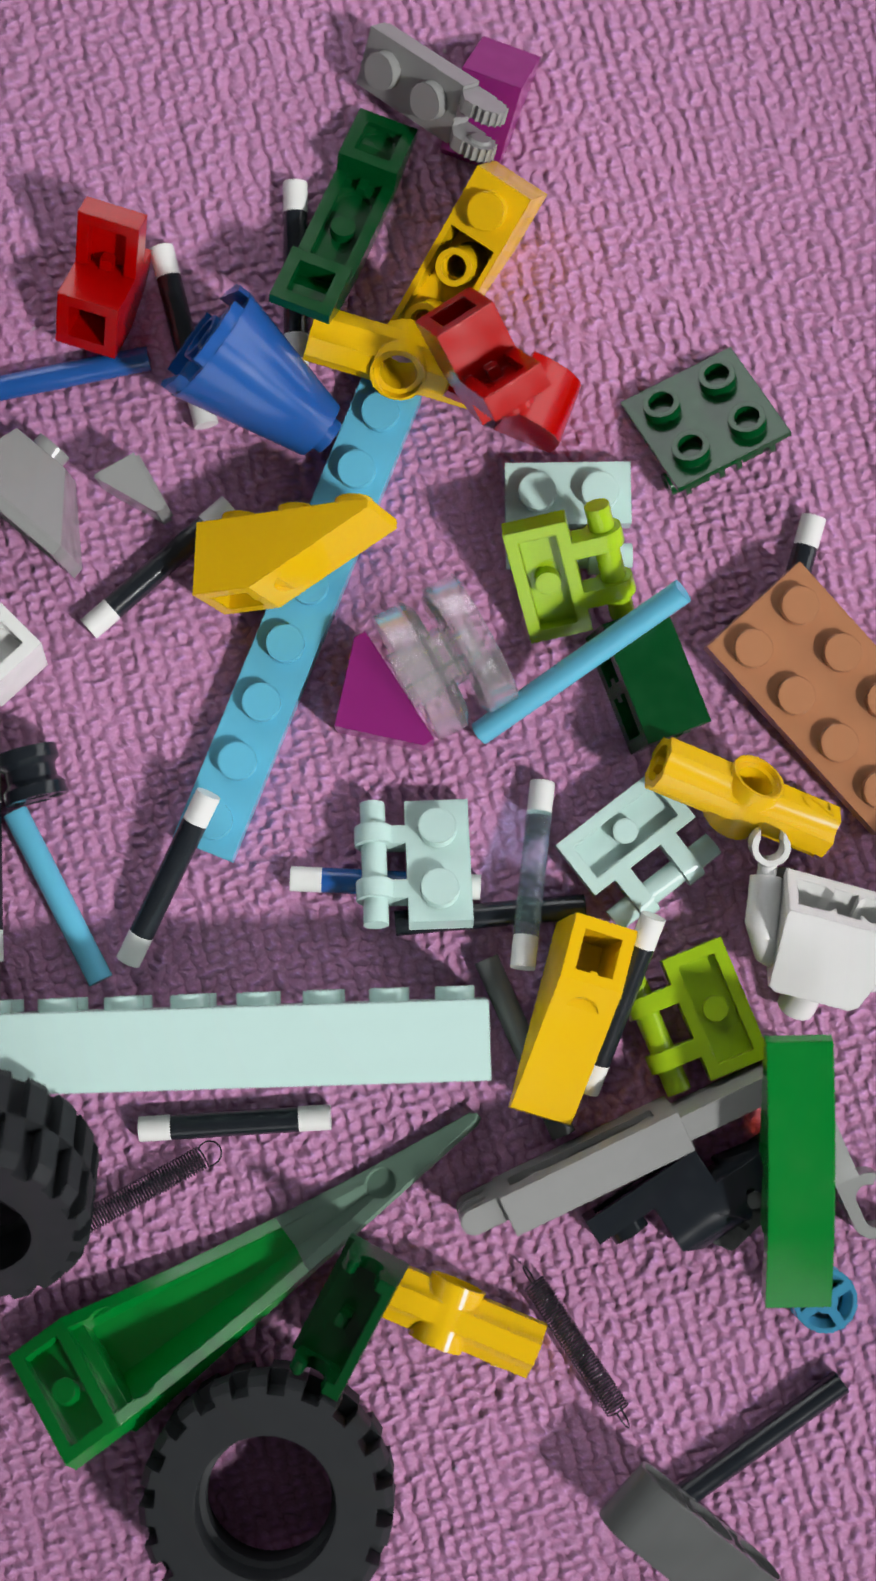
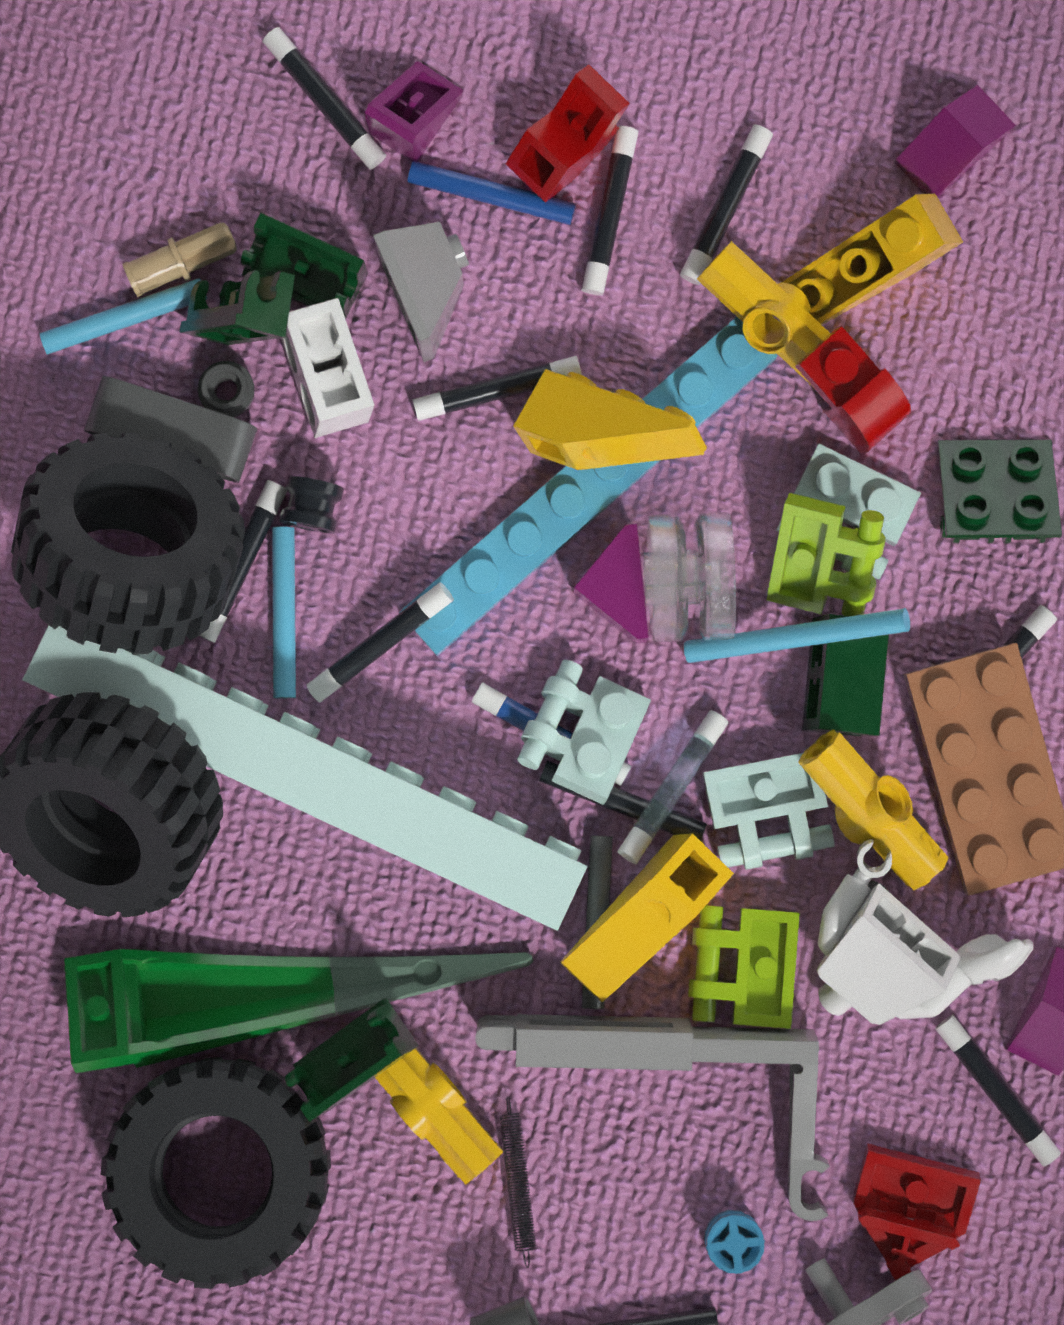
camera: 30 degrees right, 0 degrees up
black piece [91,1140,222,1233] -> none
light grey slope [94,453,173,525] -> none
black bar [137,1104,332,1142] -> none
blue cone [161,284,342,455] -> none
dark green slope [269,108,418,324] -> none
light grey hinge [356,22,509,163] -> none
red brick [415,286,552,425] -> none
black plate [582,1132,763,1252] -> none
bar [583,911,666,1097] -> none
green slope [759,1035,836,1308] -> none

